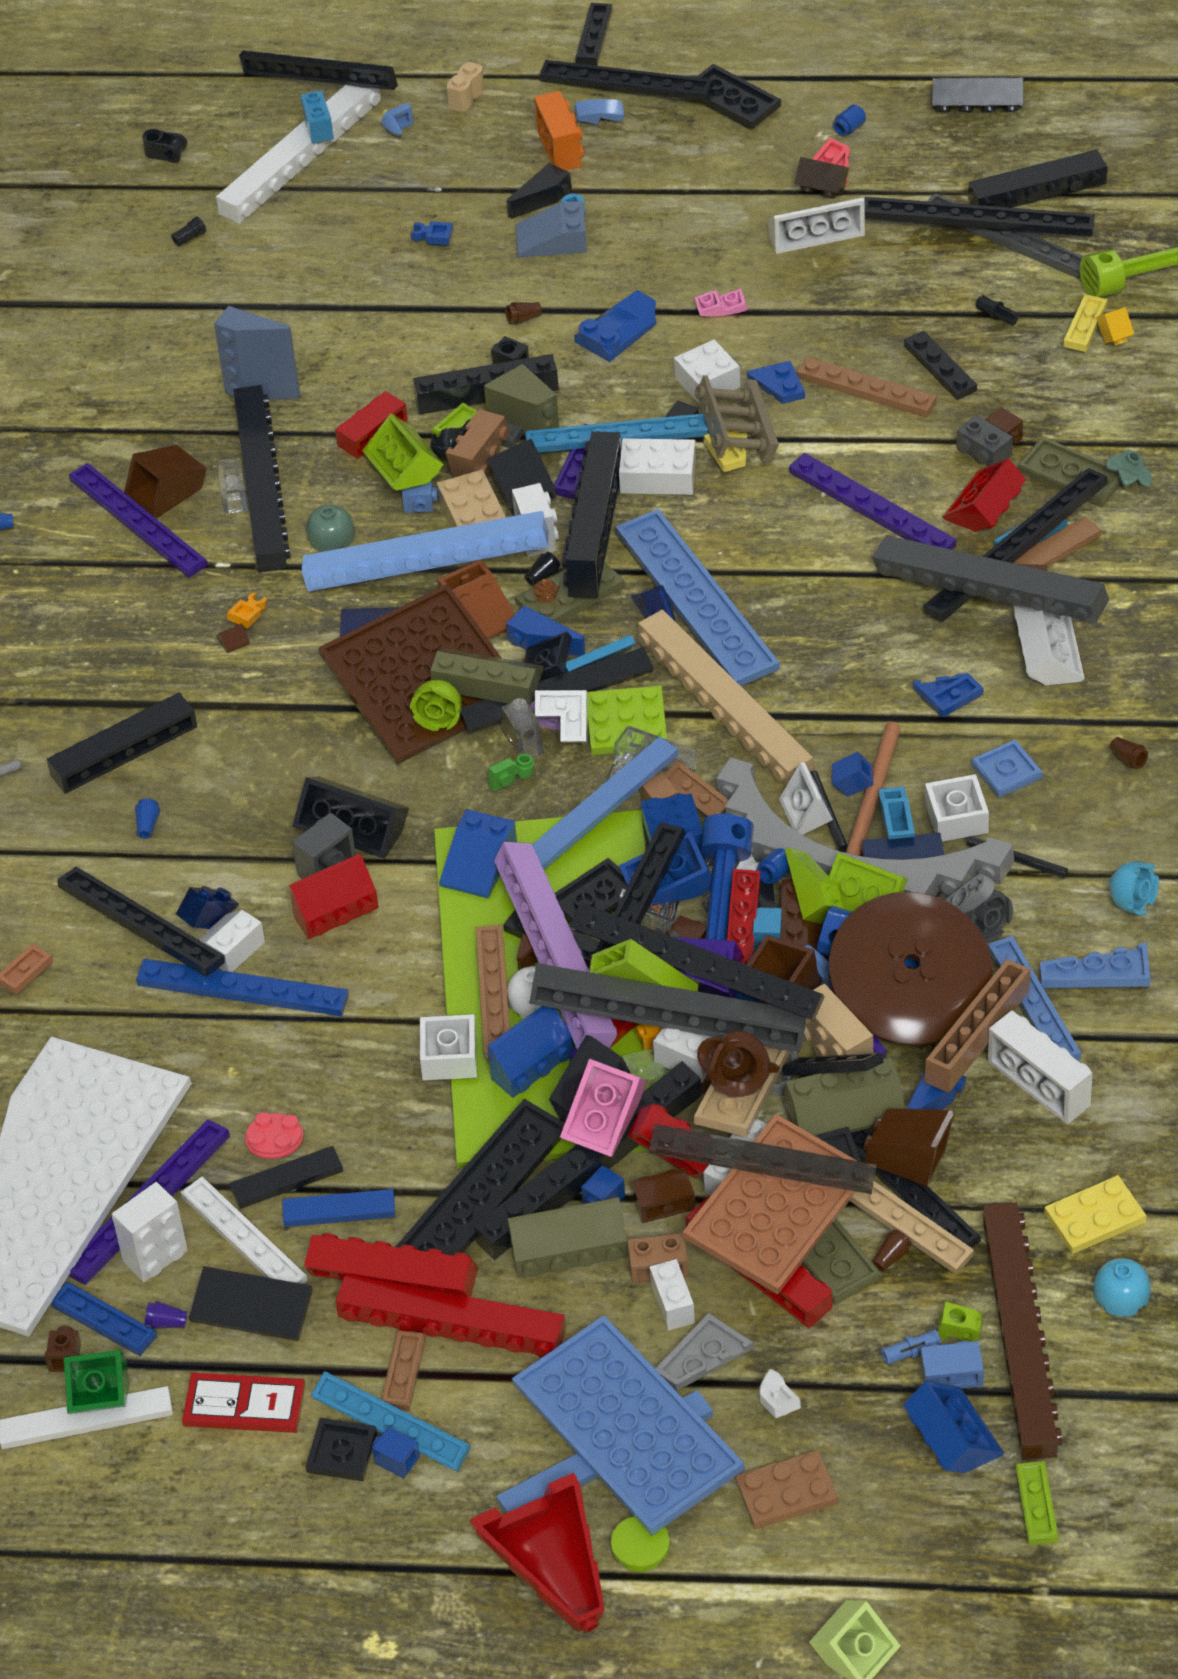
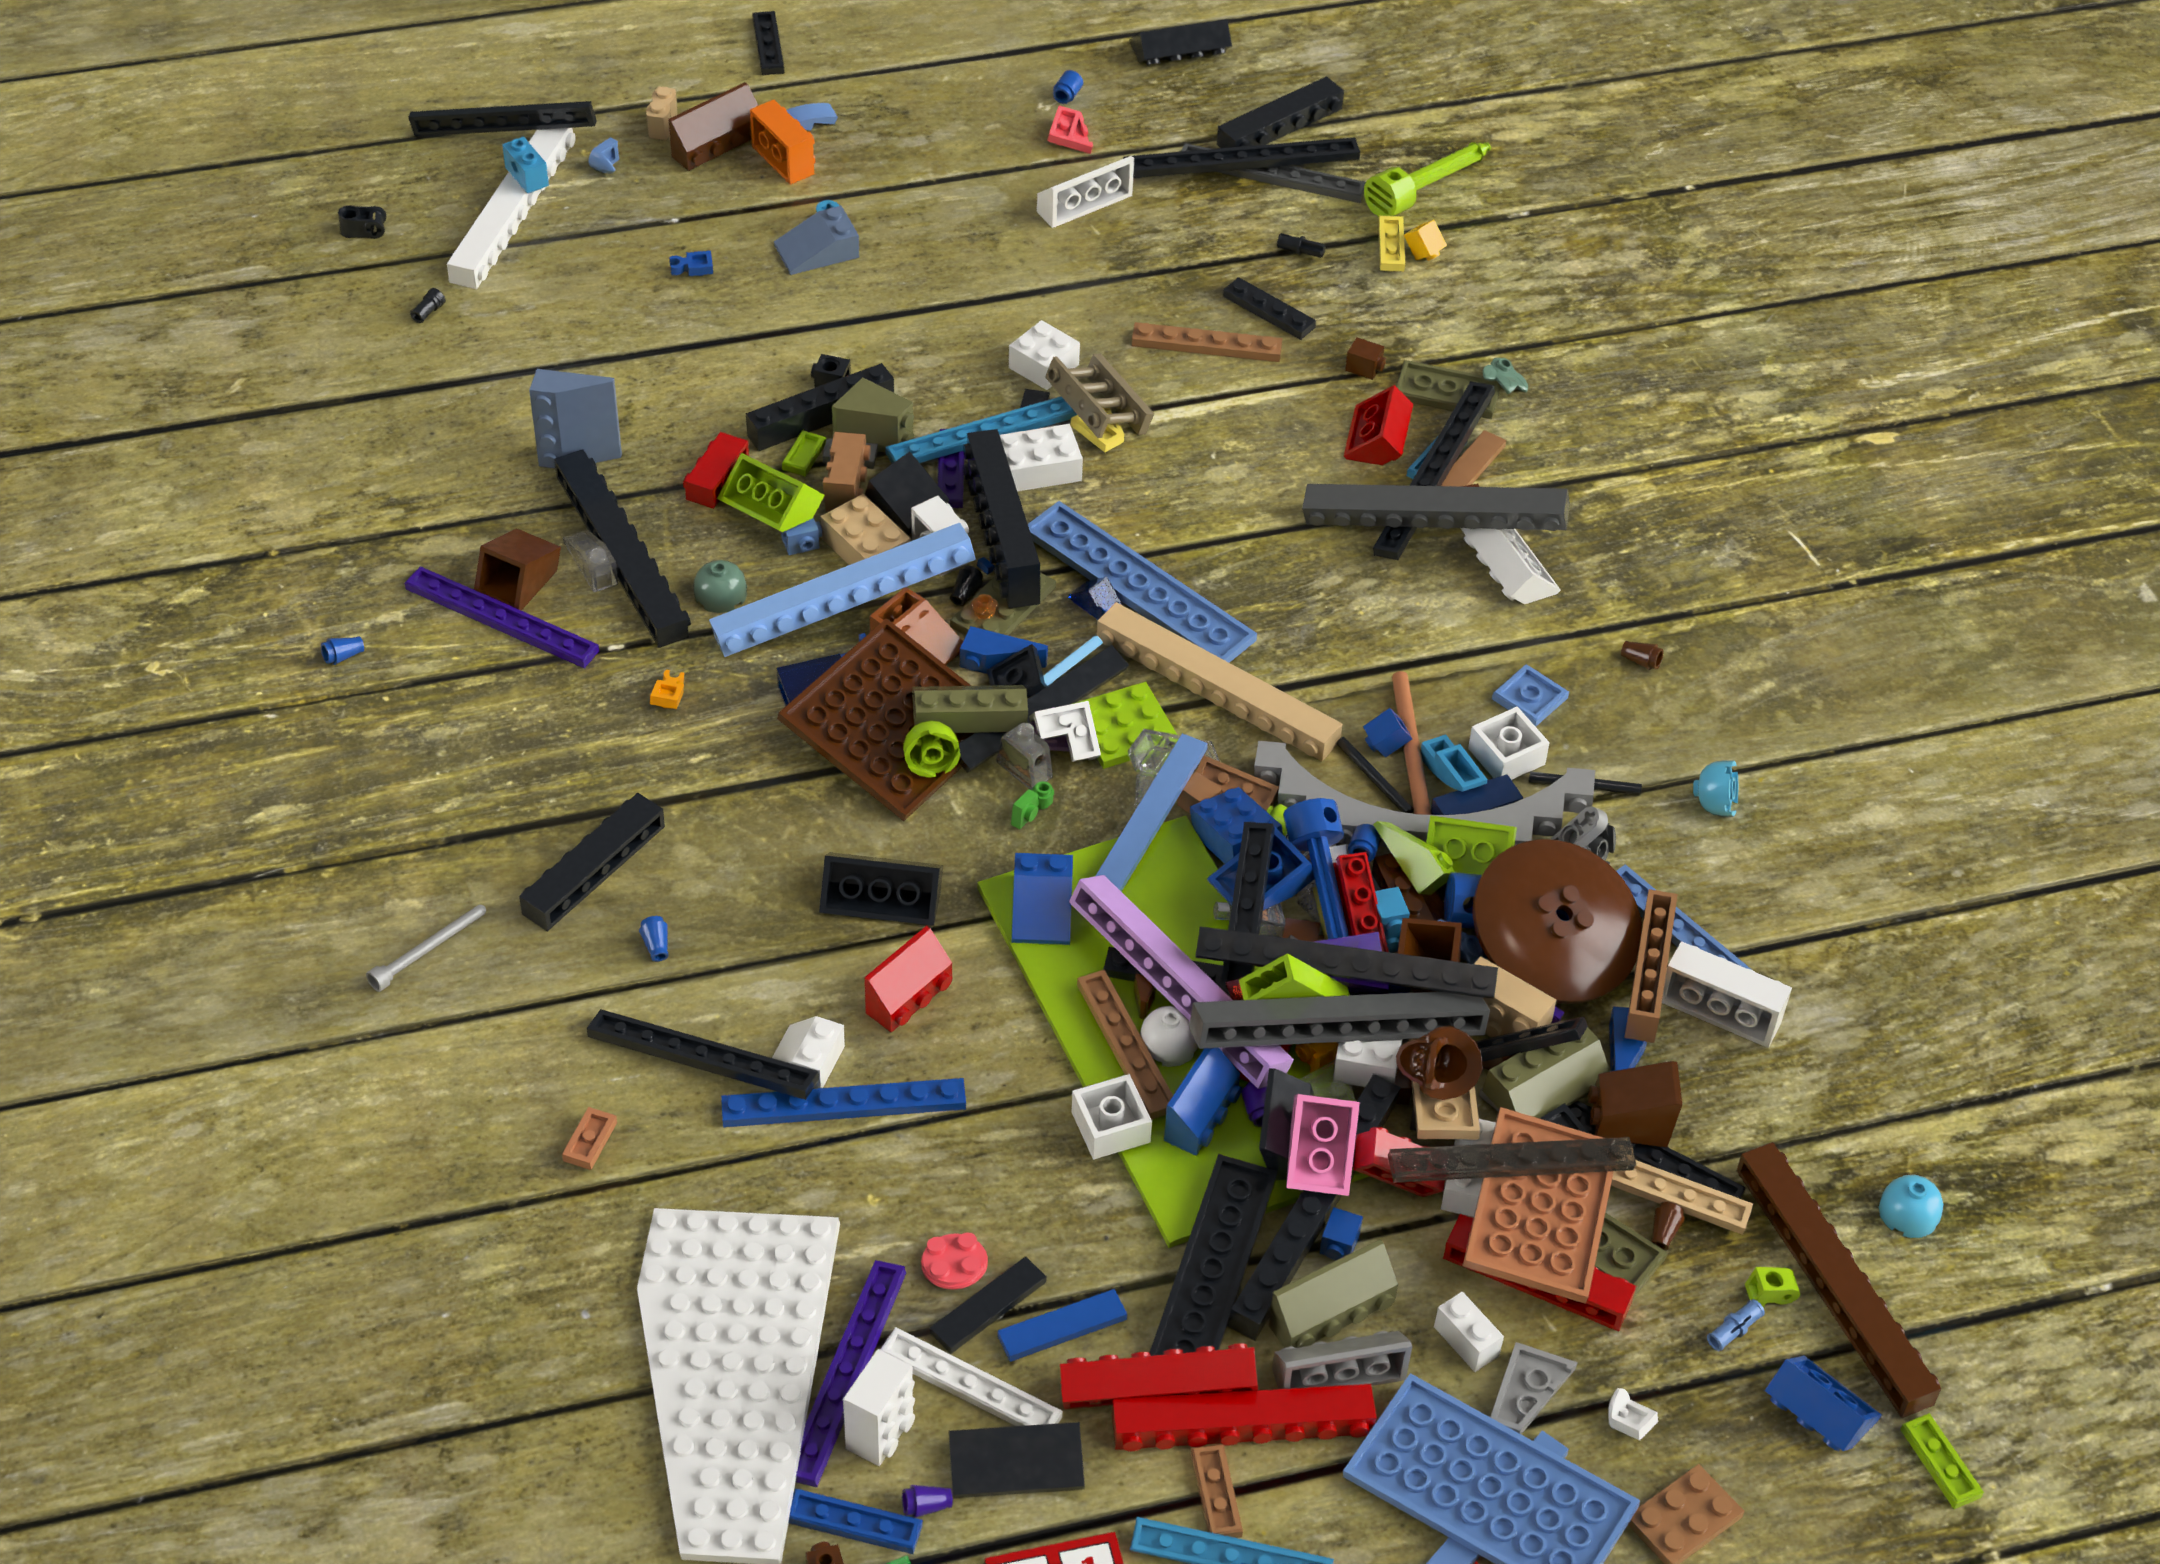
camera: 25 degrees left, 0 degrees up
clear blue slope [176,886,239,929] -> none
reddish brown slope [216,624,250,653] -> none
dark grey brick [292,813,356,879] -> none
black hair [430,419,471,461] -> none
reddish brown cone [505,302,542,325] -> none
black slope [507,163,572,219] -> none
black tile [539,60,714,101] -> none
black tile [555,858,628,934] -> none
blue slope [574,290,656,362] -> none
medium nougat brick [627,1233,689,1284] -> none
reddish brown brick [632,1168,696,1224] -> none
bright pink slope [695,288,748,317] -> none
black plate [697,64,781,129] -> none
blue wing [747,361,805,404] -> none
white slope [779,762,833,835] -> none
dark purple plate [789,453,956,550] -> none
dark brown brick [794,157,849,198] -> none
blue wing [913,673,984,717] -> none
medium blue brick [921,1341,984,1388] -> none
dark grey brick [957,415,1013,466] -> none
medium blue wing [1040,943,1150,988] -> none
light yellow plate [1044,1175,1147,1254] -> none
none -> slope [669,82,759,171]
none -> light grey slope [1272,1331,1412,1389]

